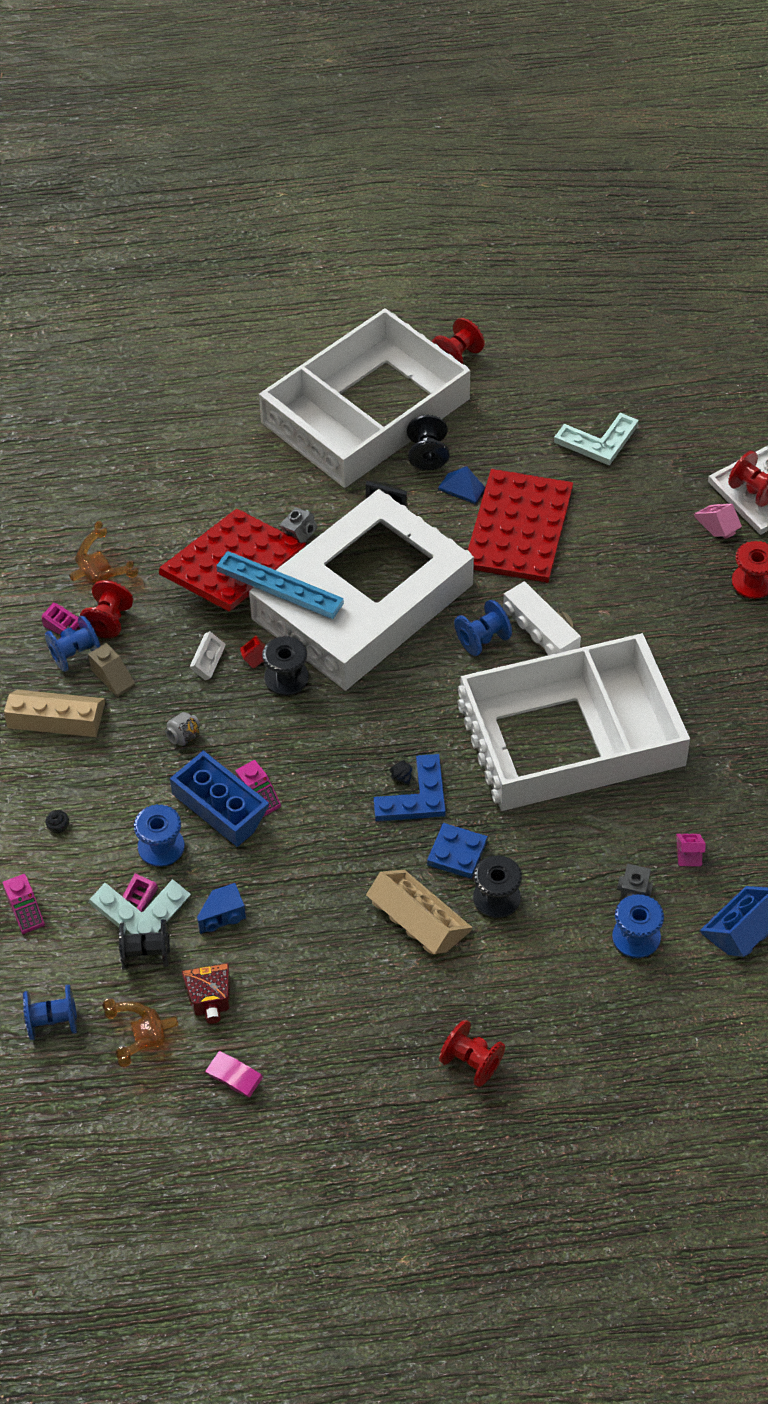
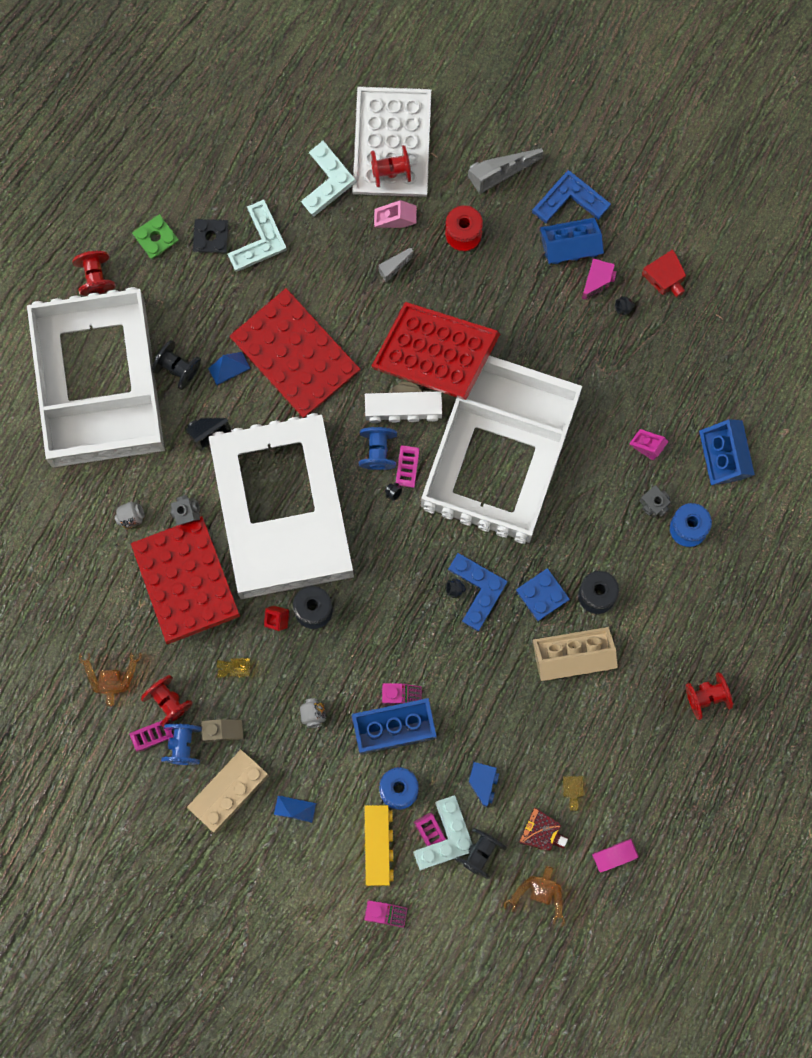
camera: 55 degrees left, 25 degrees up
blue hose [23,985,77,1041] -> none
black plate [45,810,69,833] -> none
white plate [189,631,226,681] -> none
dark azure plate [216,551,344,619] -> none
none -> light grey head [115,501,145,529]
none -> bright green piece [132,214,179,260]
none -> black piece [193,219,229,253]
none -> clear yellow plate [217,658,251,678]
none -> blue slope [274,795,316,823]
none -> light aqua plate [301,141,357,217]
none -> yellow brick [365,805,394,886]
none -> red plate [371,302,500,400]
none -> light grey slope [379,248,413,282]
none -> black plate [385,483,402,501]
none -> dark pink slope [396,446,420,488]
none -> clear yellow plate [563,776,583,811]

